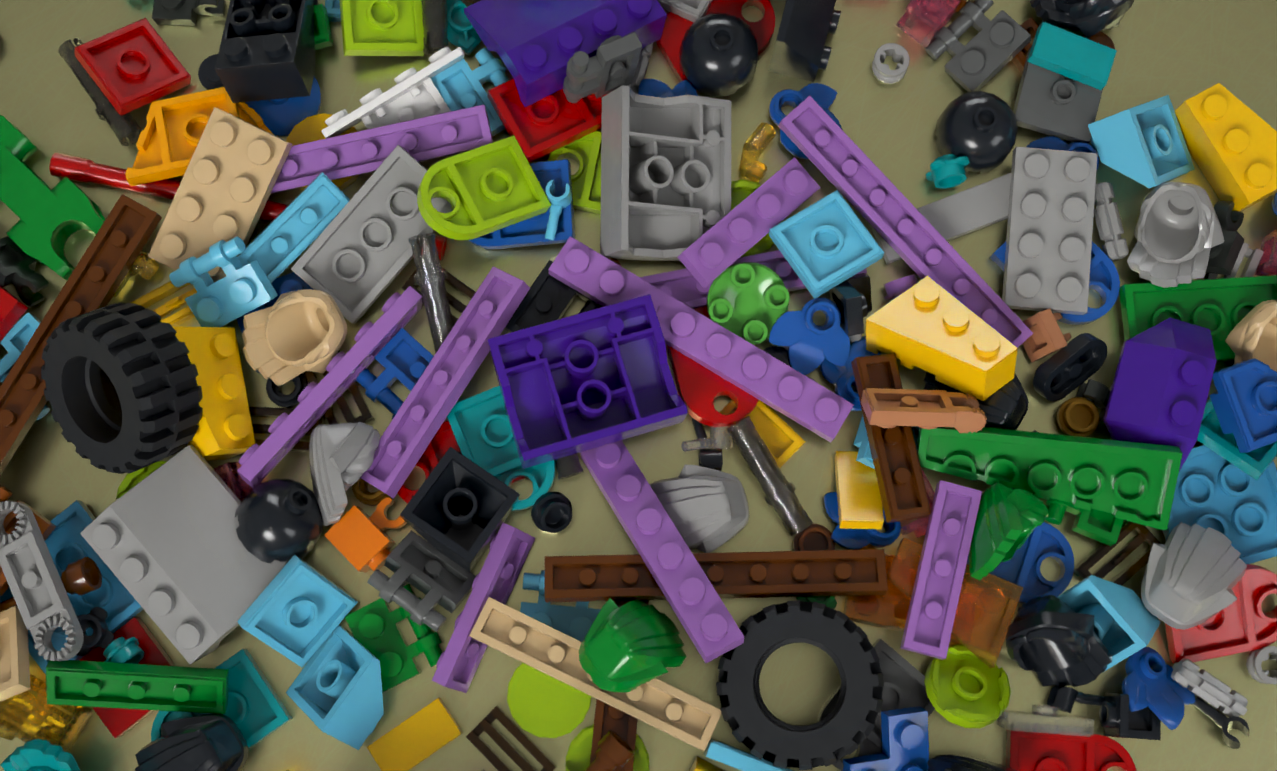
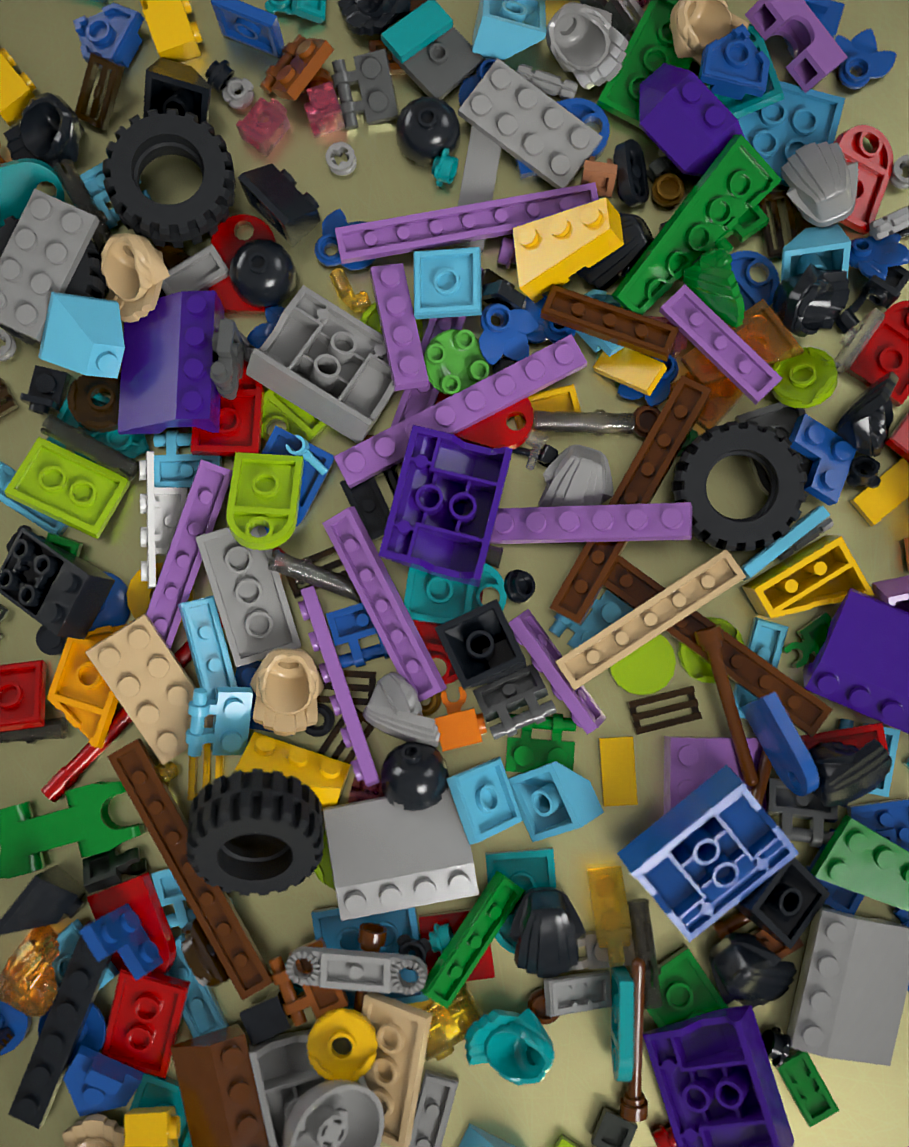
camera: 55 degrees left, 5 degrees up
green hair [579,598,686,693] -> none
nougat hinge [861,388,987,433] -> none

